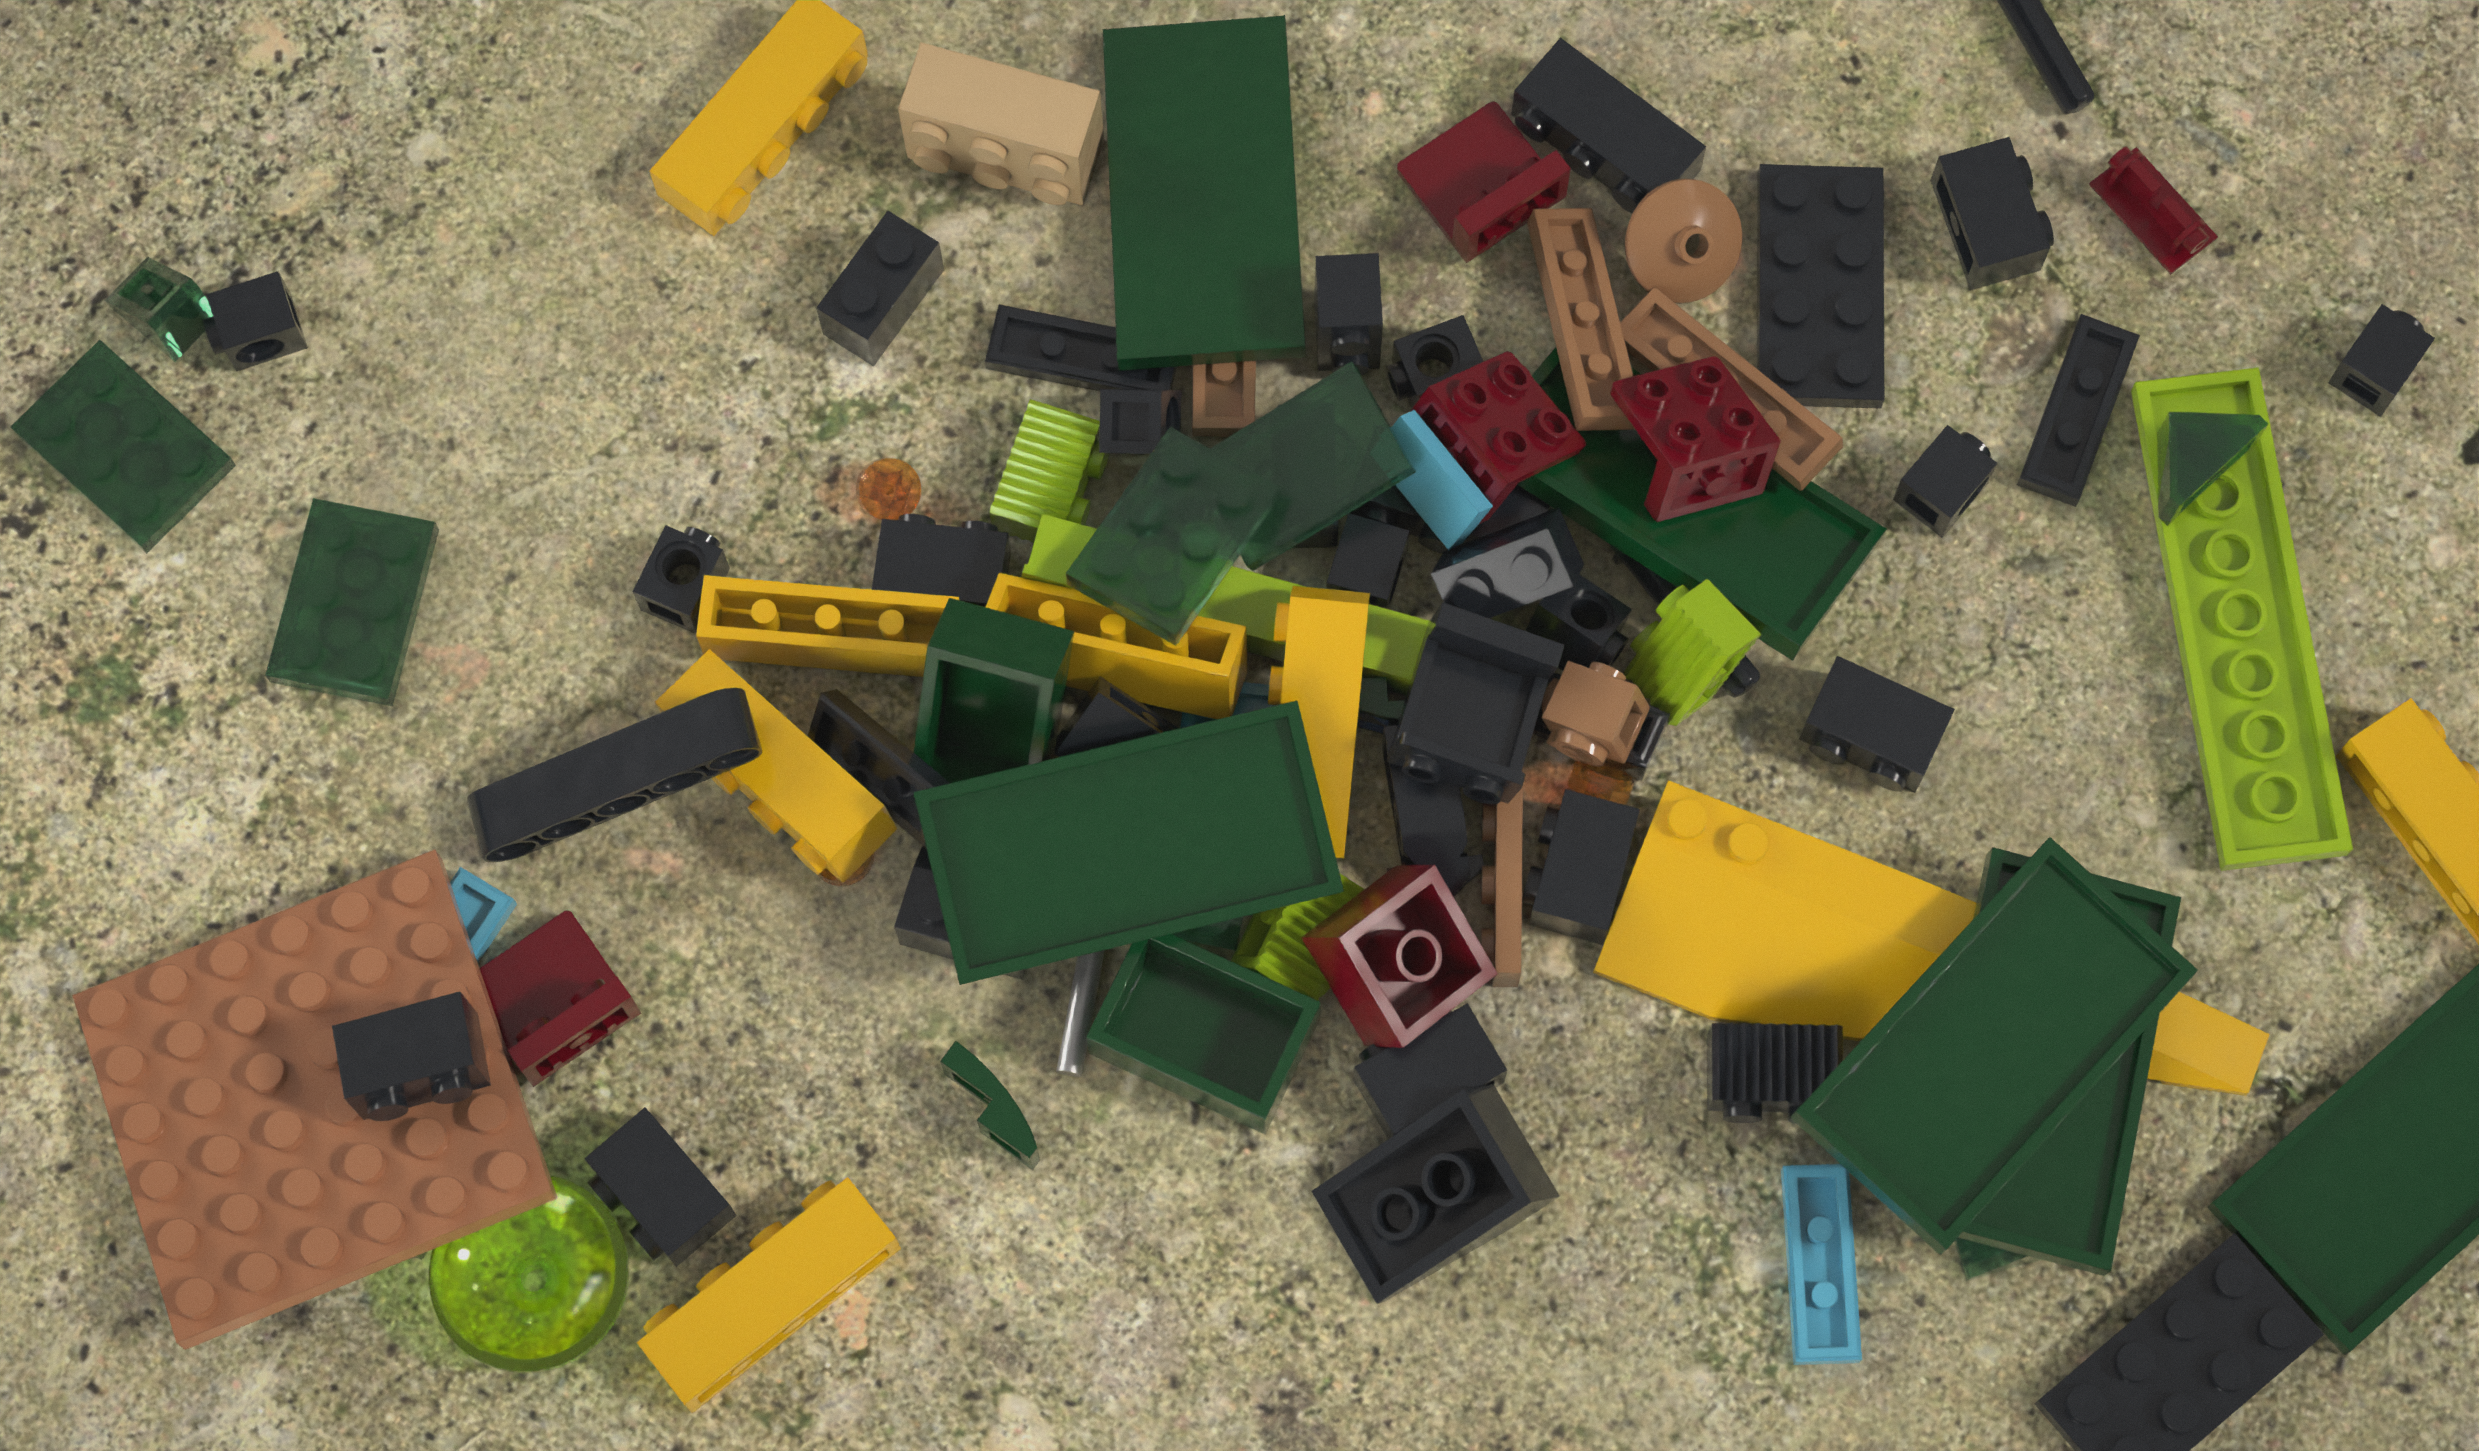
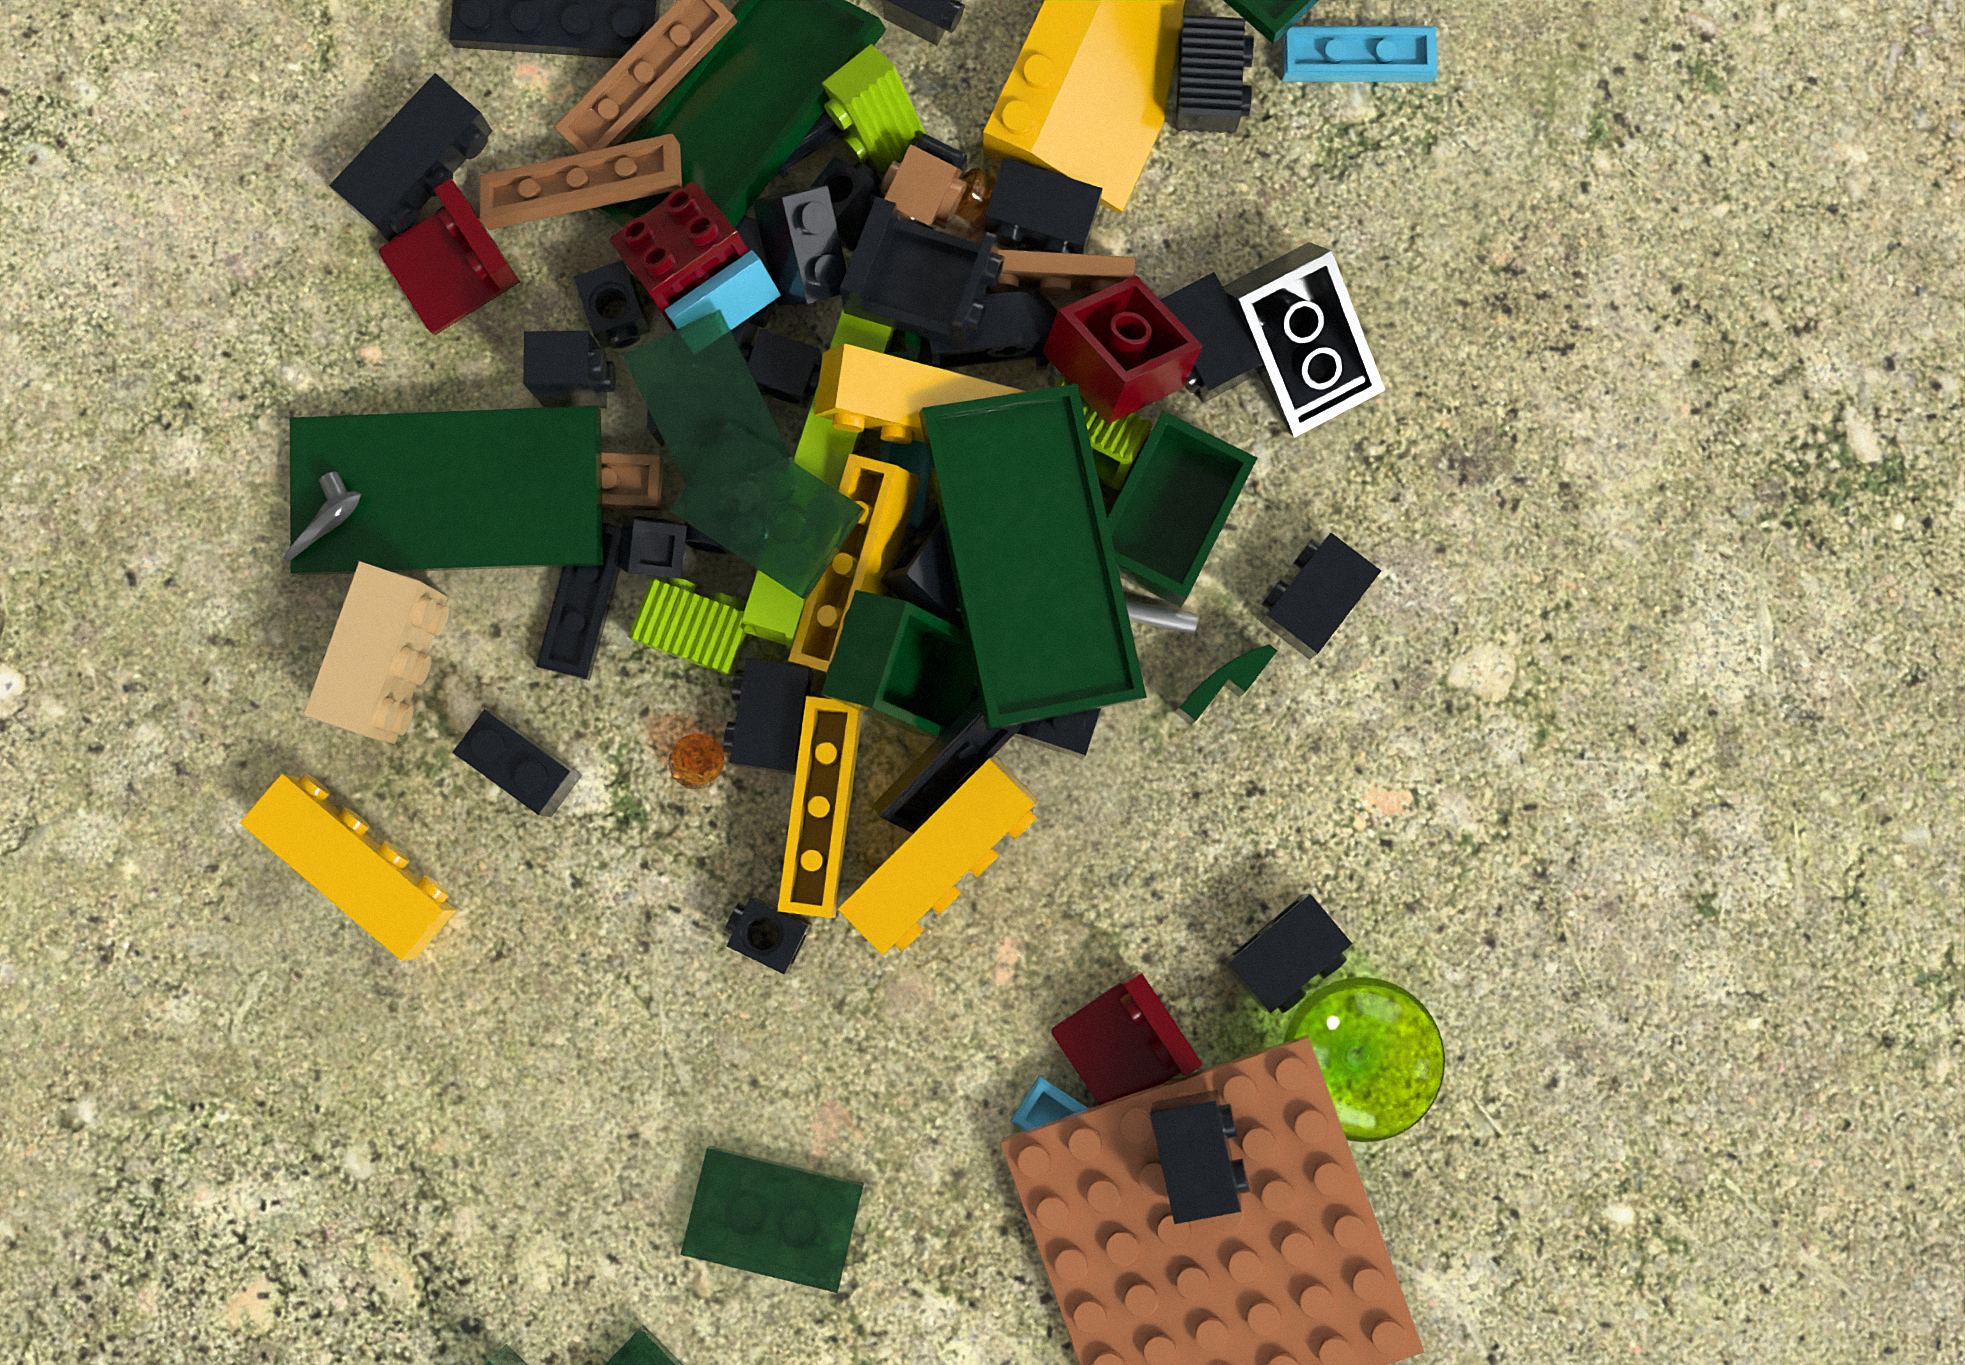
camera: 90 degrees left, 10 degrees up
black brick [203,271,308,371] -> none
black beam [467,688,763,862] -> none
yellow brick [636,1177,901,1413] -> none
dark red bracket [1610,356,1781,522] -> none
medium nougat dish [1625,179,1742,303] -> none
none -> dark grey bar [284,472,361,562]
none -> black brick [1260,533,1381,660]

